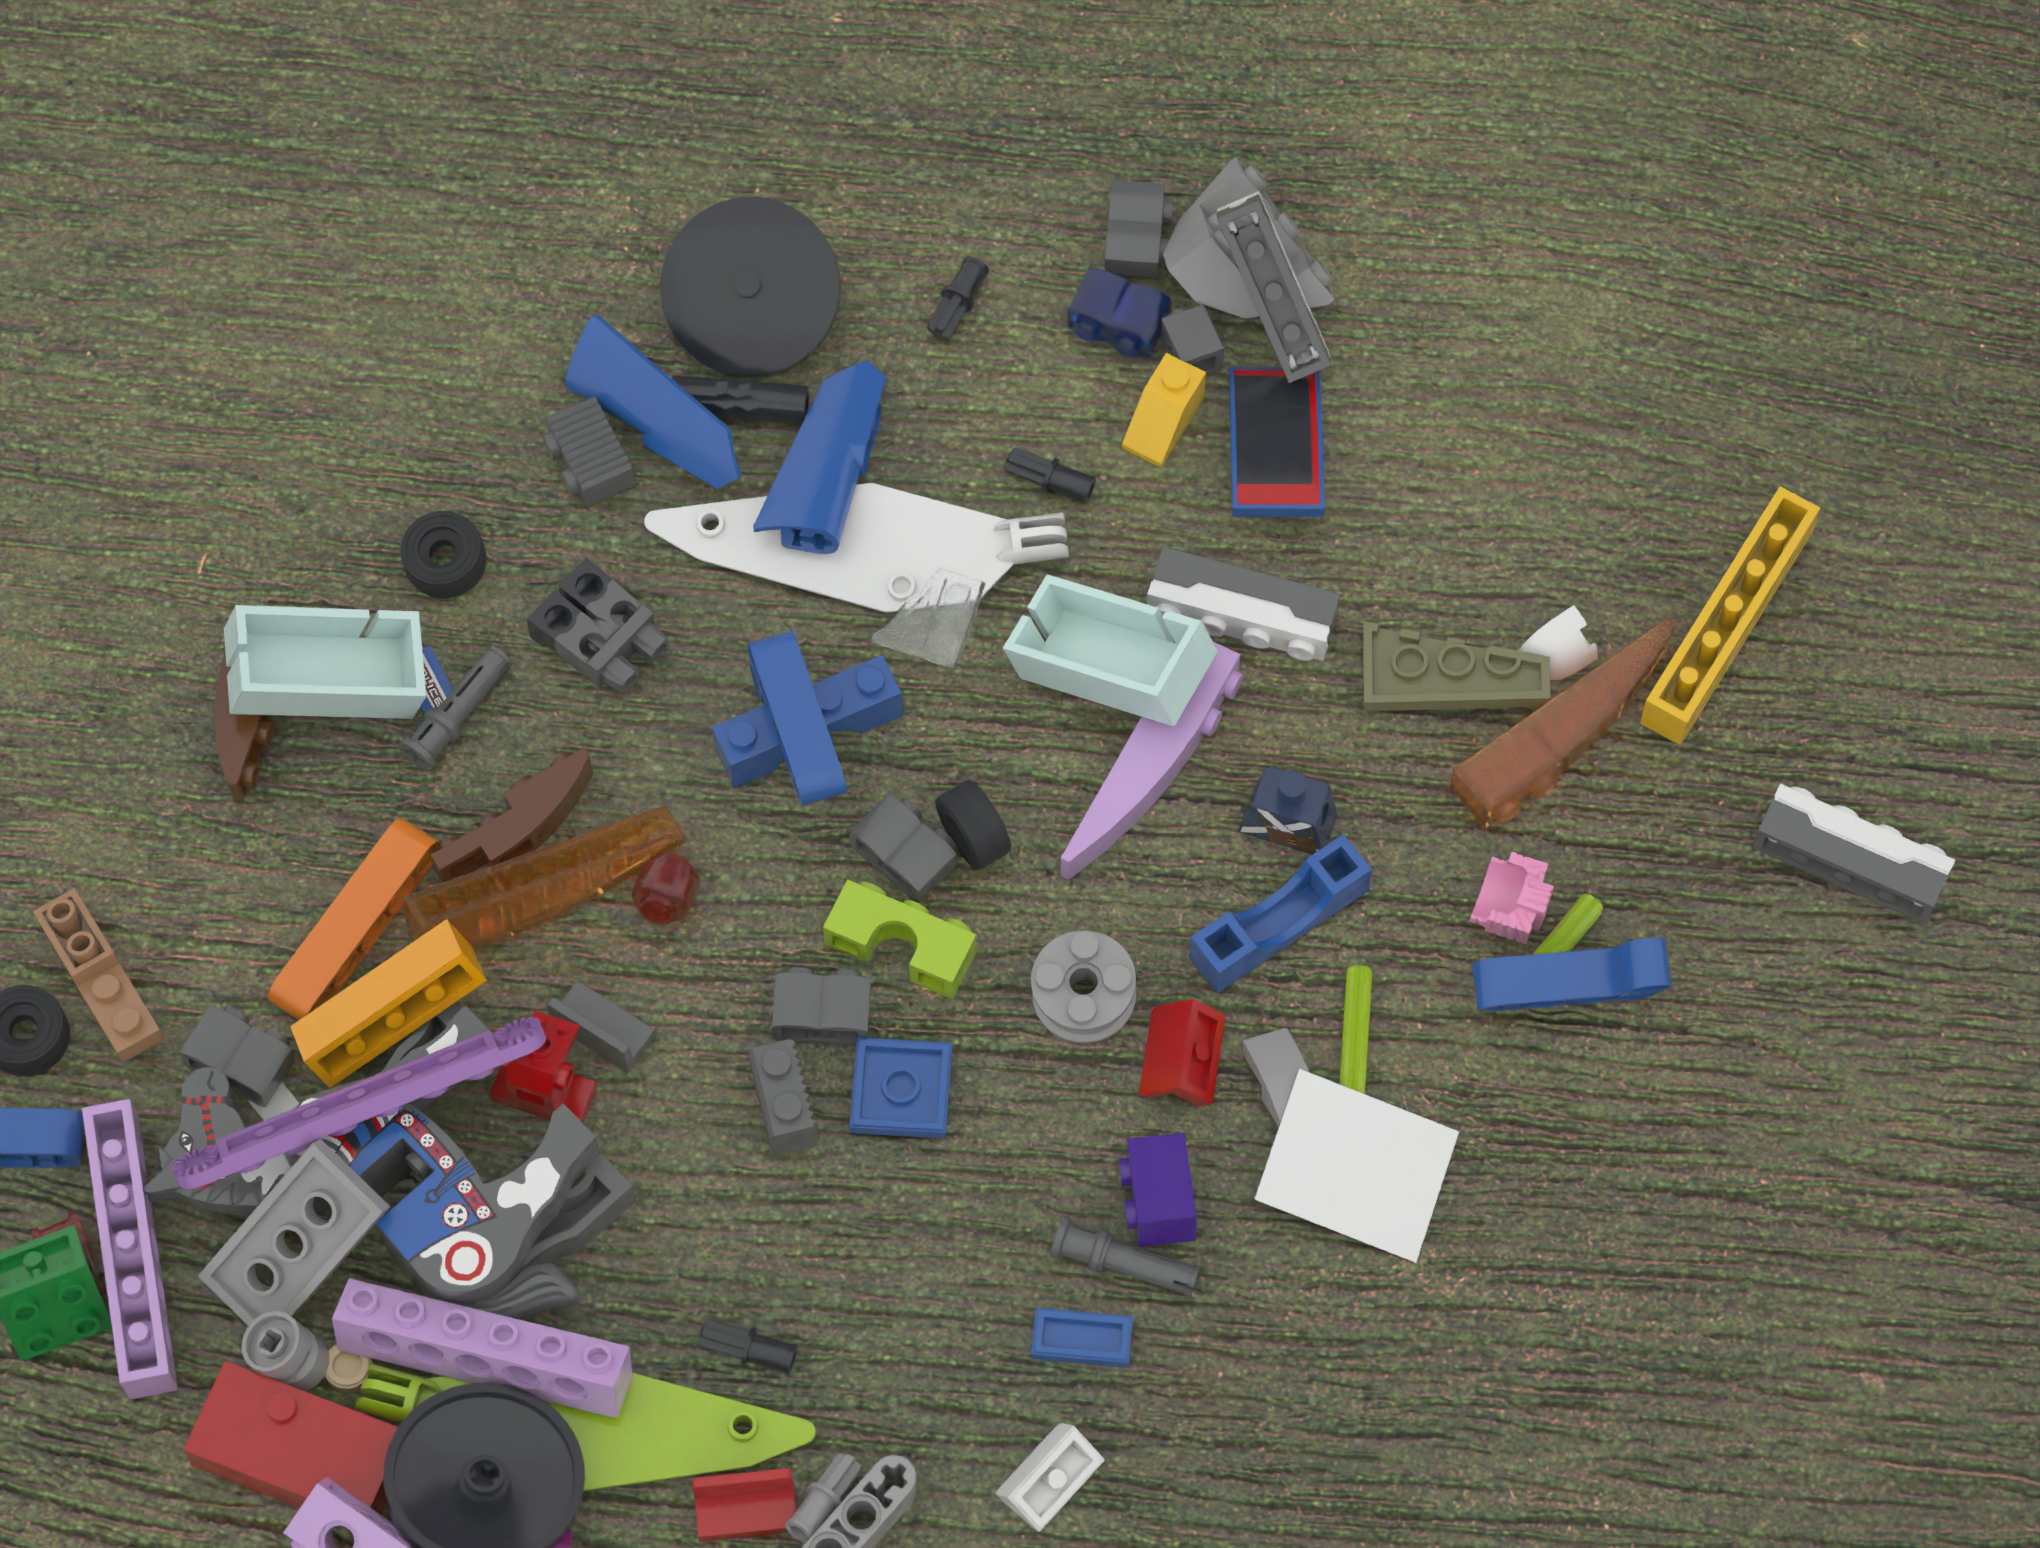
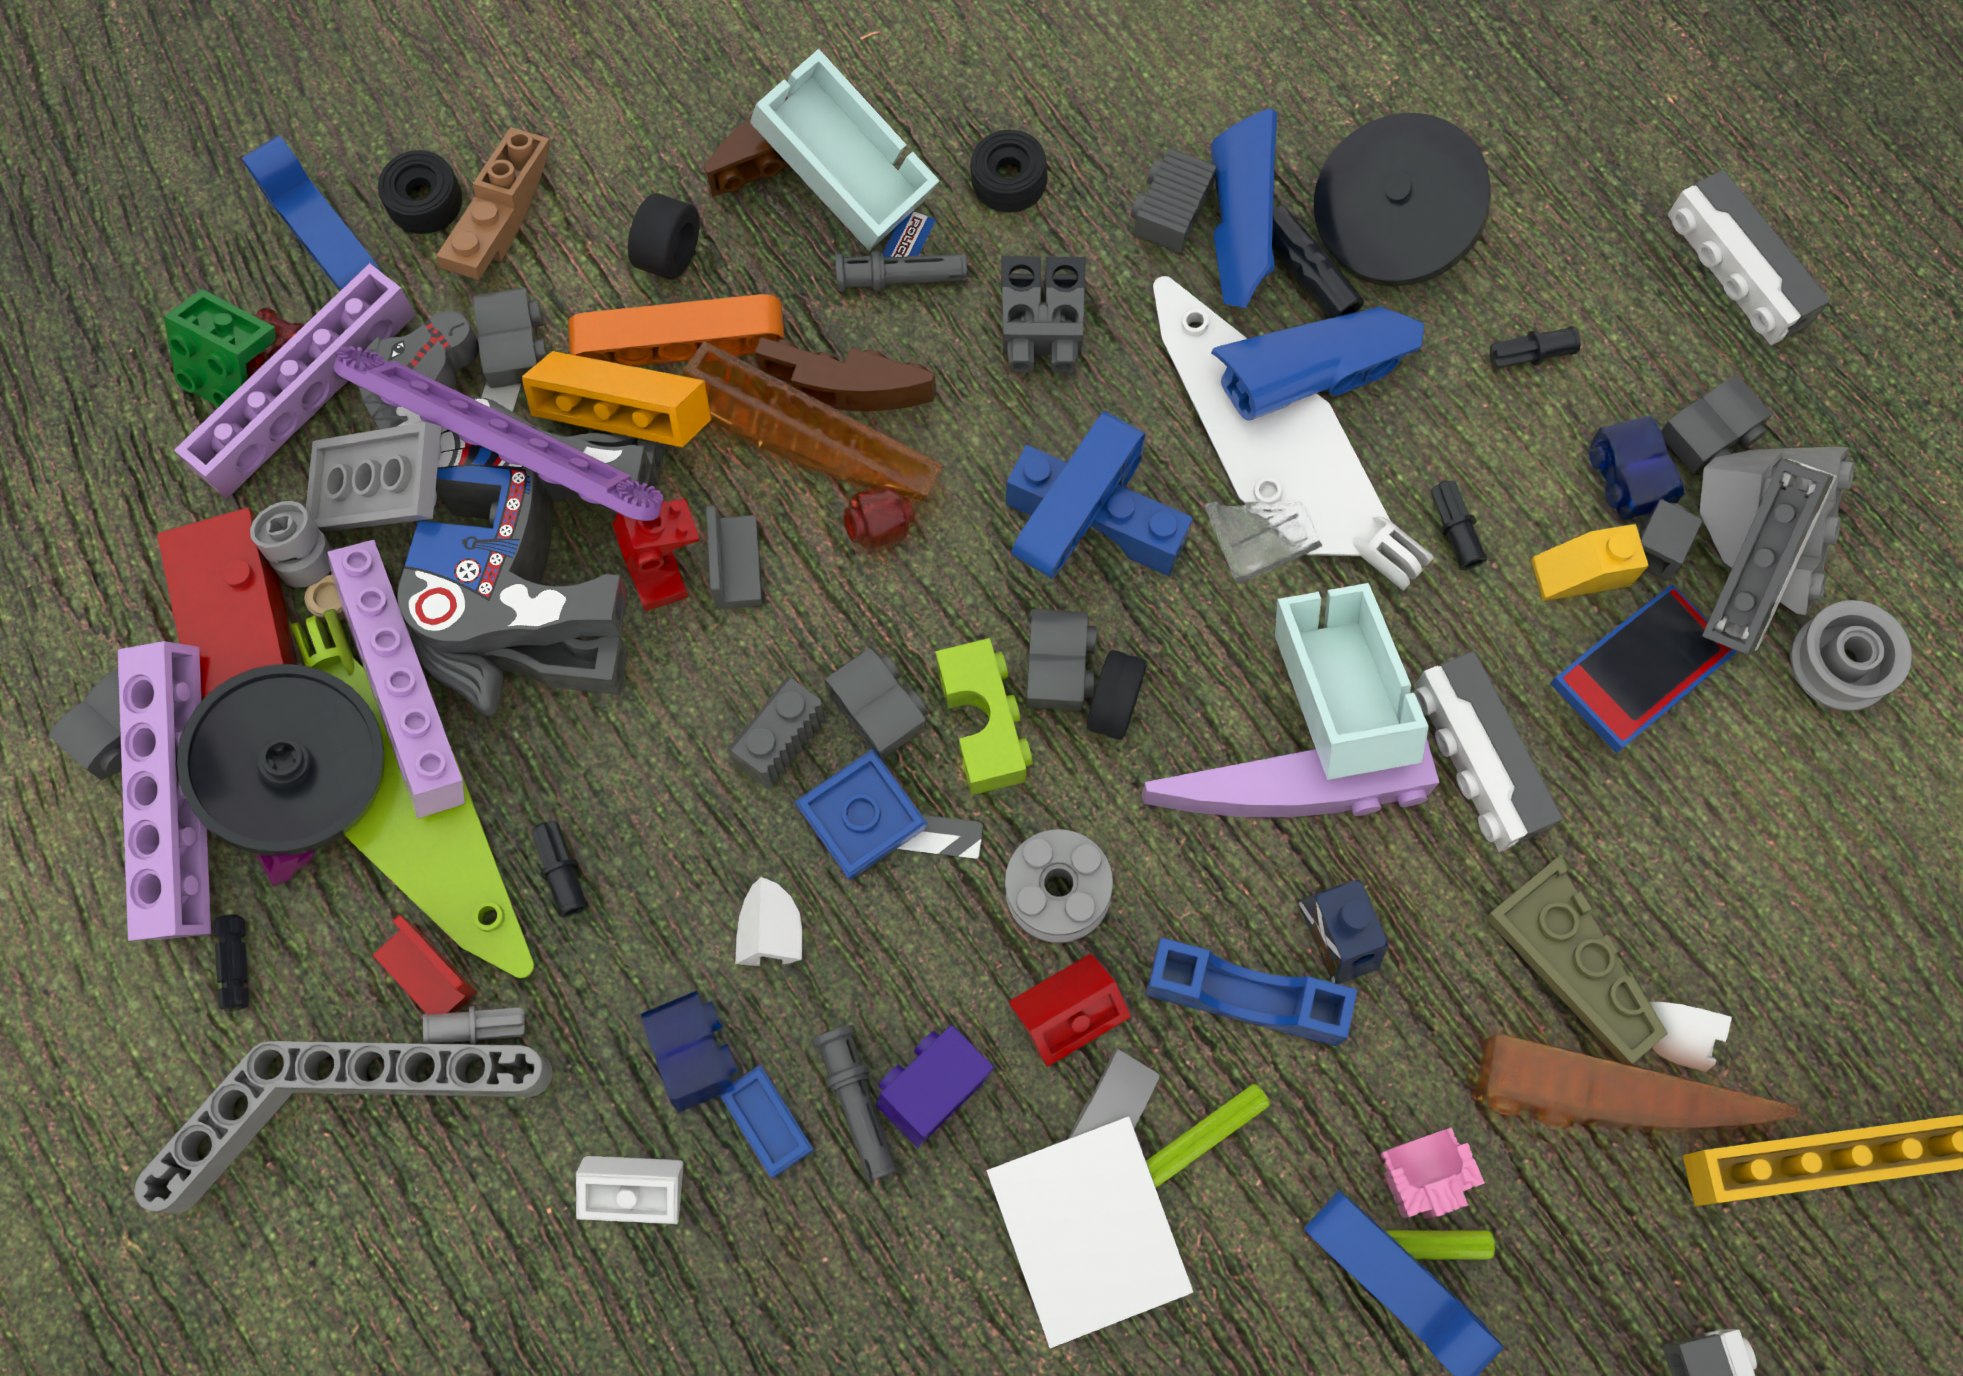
camera: 50 degrees right, 5 degrees up
none -> black tyre [627,193,700,280]
none -> clear blue brick [641,990,738,1113]
none -> white brick [735,877,802,966]
none -> sticker [897,815,983,859]
none -> white piece [1667,169,1831,346]
none -> light grey wheel [1790,600,1912,711]

